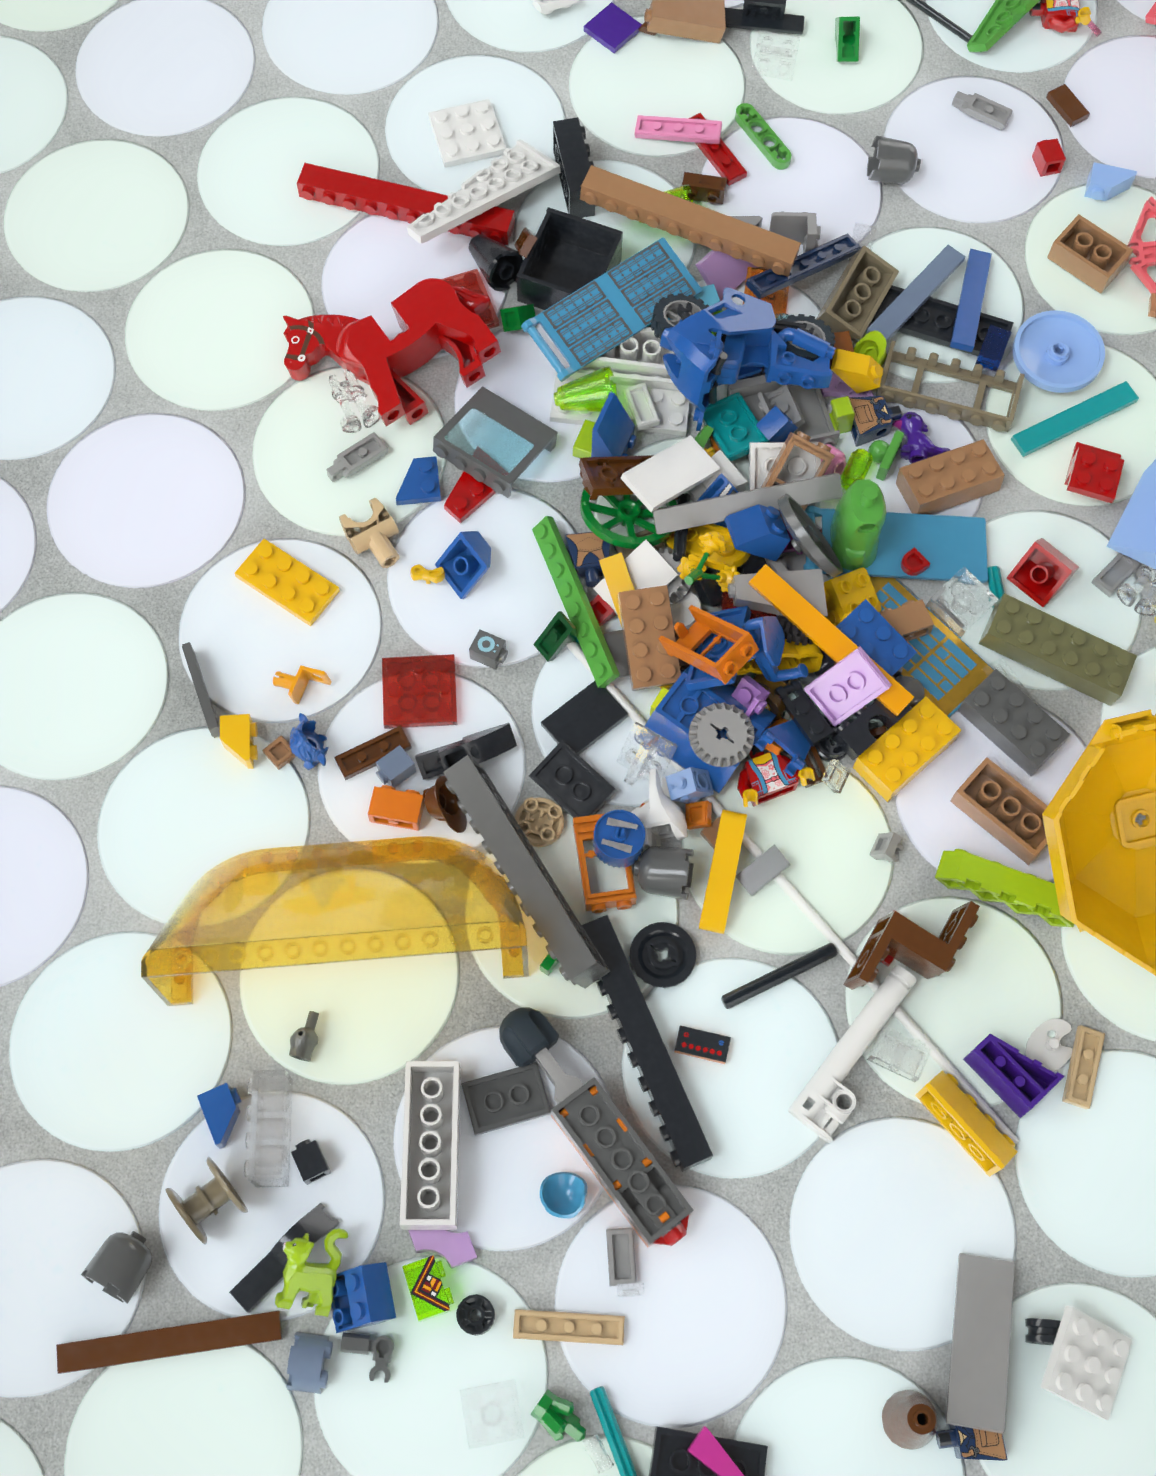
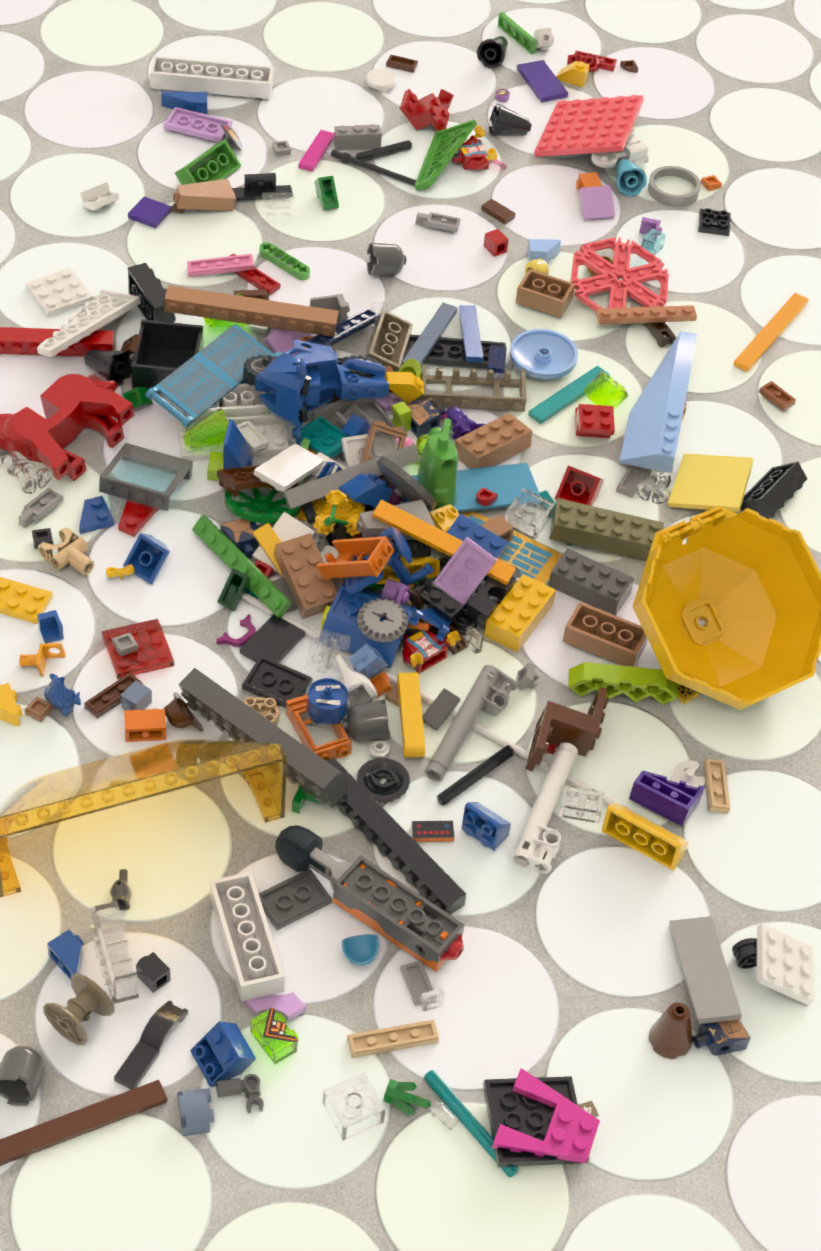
camera: 20 degrees left, 20 degrees down
lime animal [275,1228,348,1317] -> none
black slope [415,722,517,780] -> none
black wheel [456,1294,495,1336] -> none
dark grey brick [469,629,508,670] -> none
none -> black plate [32,528,53,549]
none -> blue panel [37,610,64,644]
none -> light grey tile [112,632,138,657]
none -> magenta helmet [216,614,256,647]
none -> white plate [369,740,389,759]
none -> light grey piece [424,665,517,782]
none -> blue slope [461,802,511,851]
none -> light yellow head [525,259,549,275]
none -> clear neon green piece [583,371,628,409]

